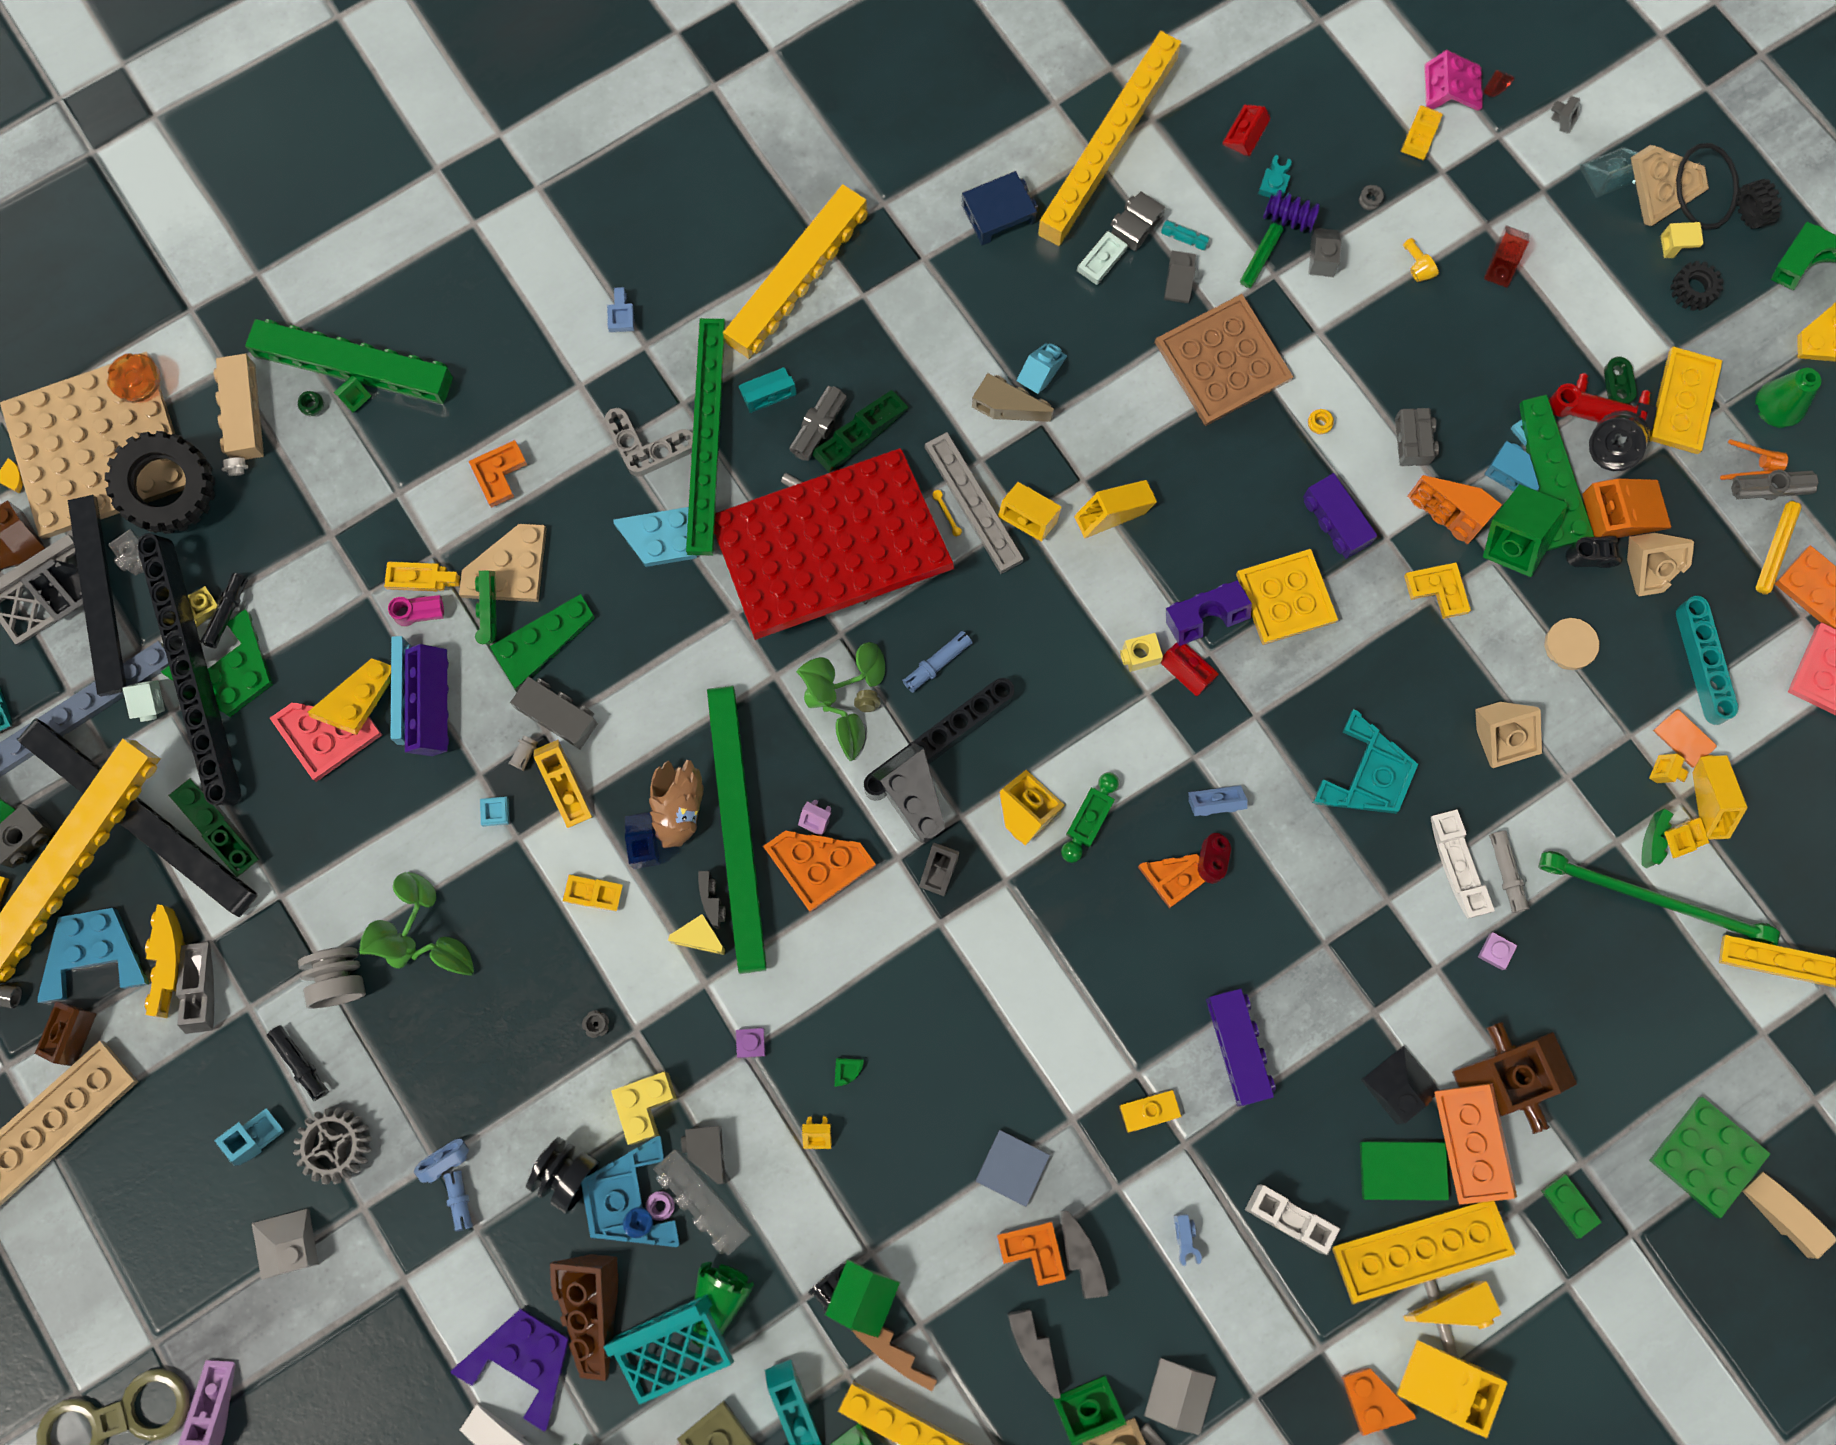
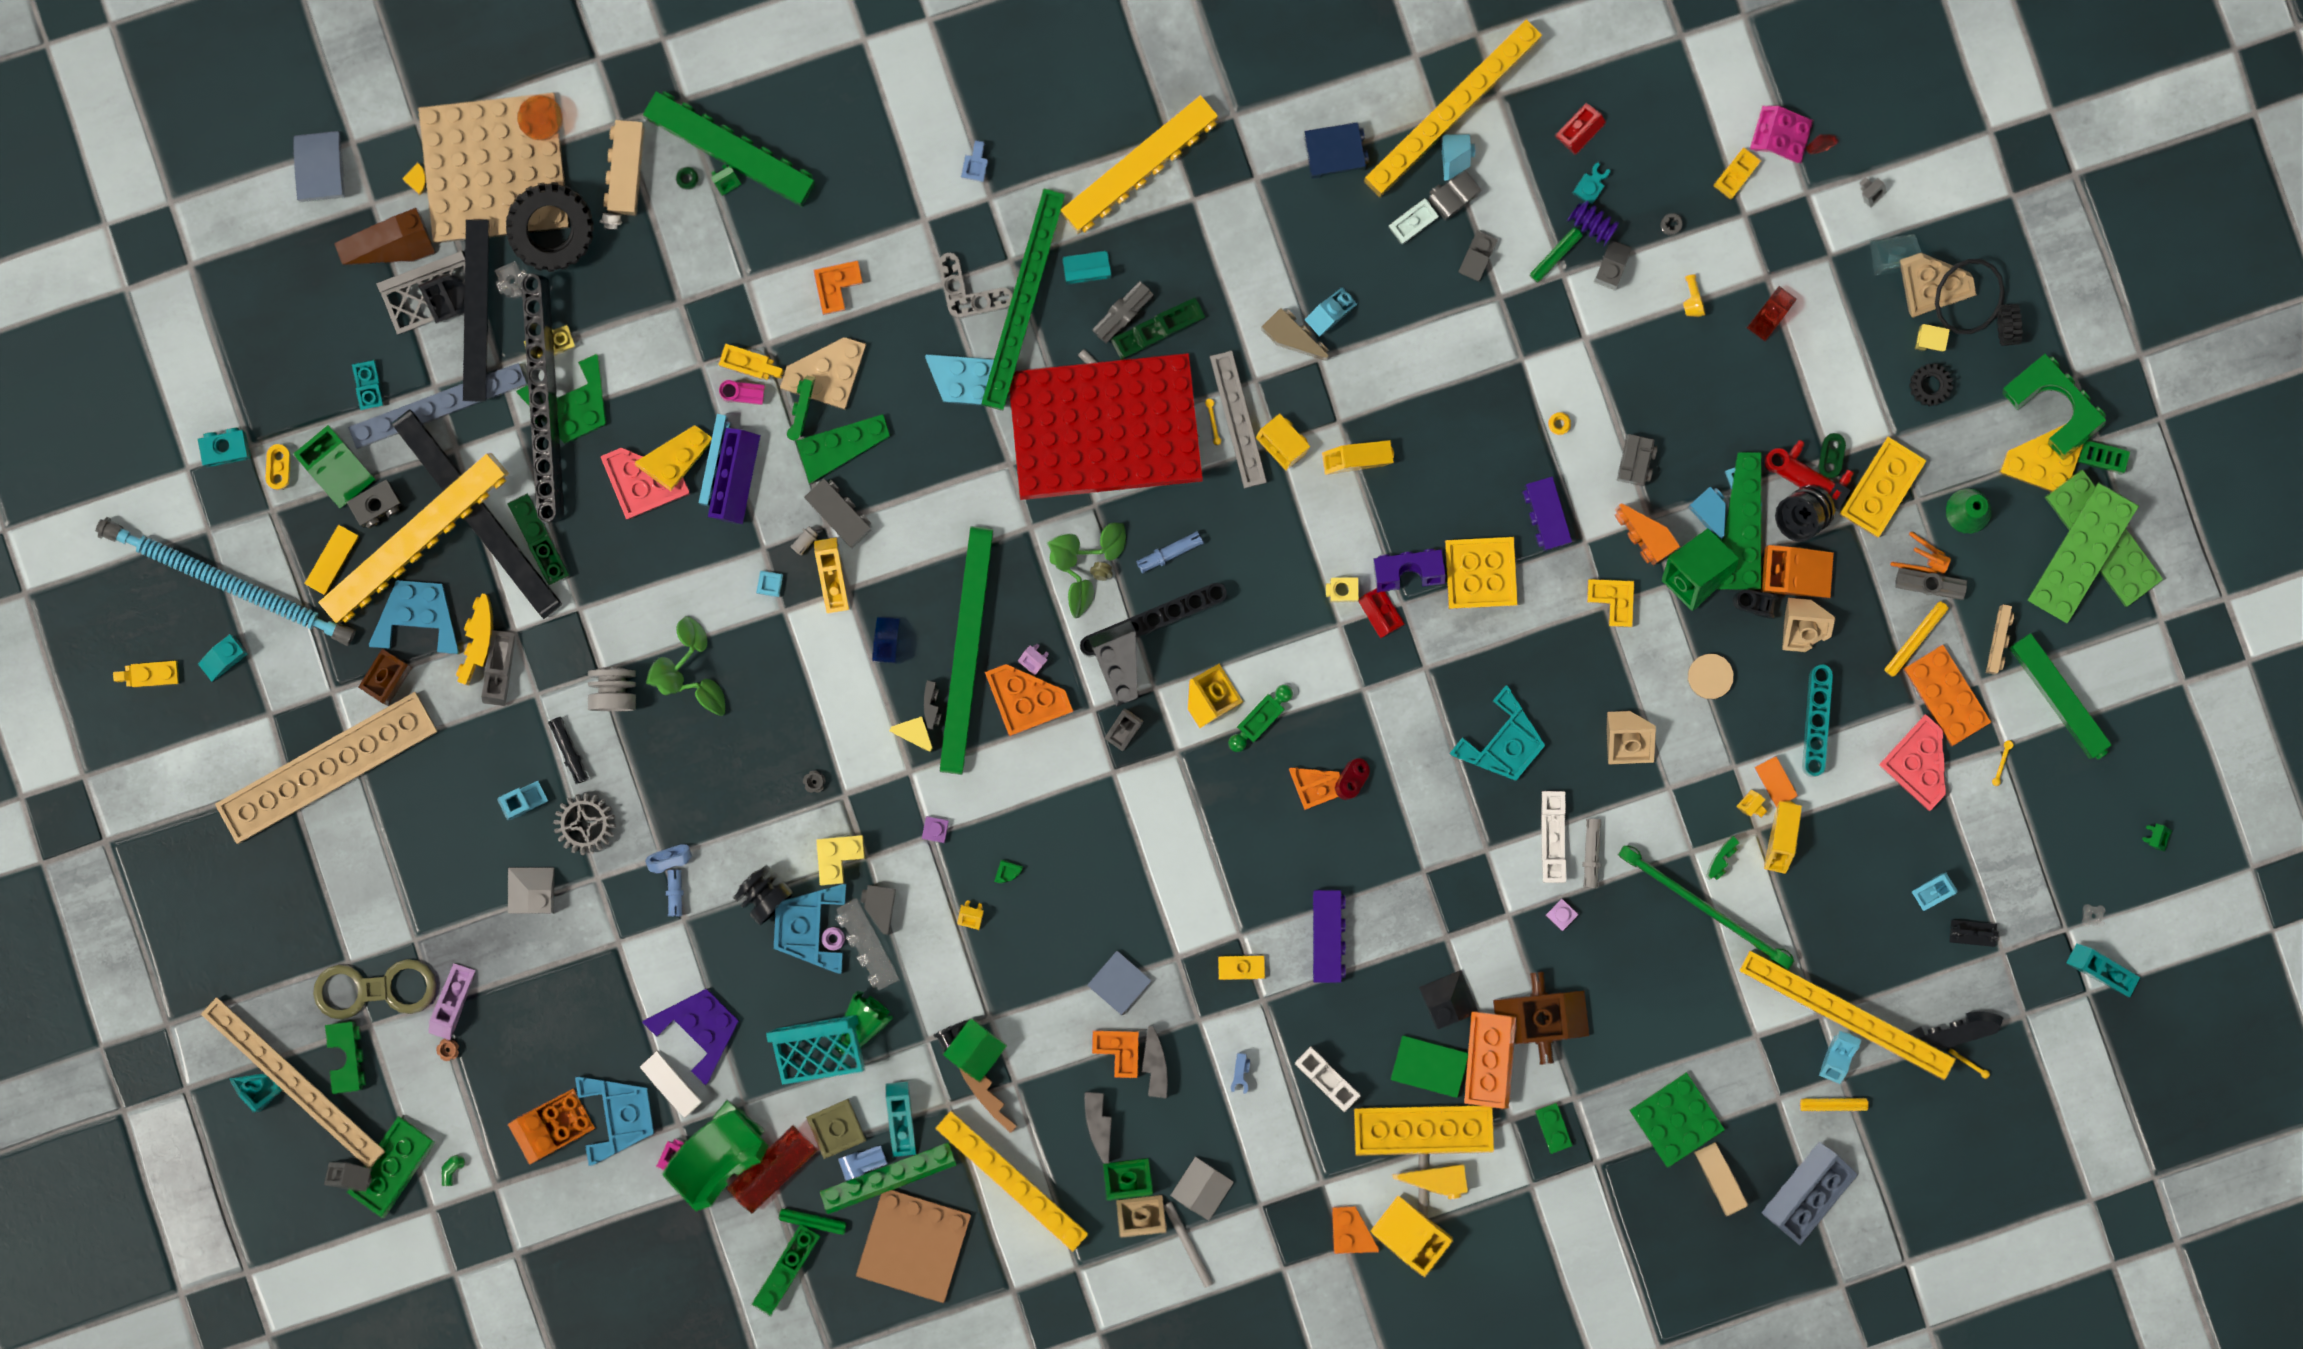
camera: 15 degrees right, 10 degrees up
light aqua brick [123,680,165,722] -> none
black pin [200,573,248,649] -> none
reddish brown wedge [550,1254,618,1381] -> none
yellow slope [562,875,623,912] -> none
blue tile [623,1207,653,1238] -> none
medium nougat head [649,760,704,848] -> none
medium nougat plate [1155,294,1293,426] -> none
teal axle [1161,220,1209,250] -> none
medium blue plate [1188,785,1247,816] -> none
yellow slope [1664,817,1709,858] -> none
none -> medium azure slope [1442,135,1475,180]

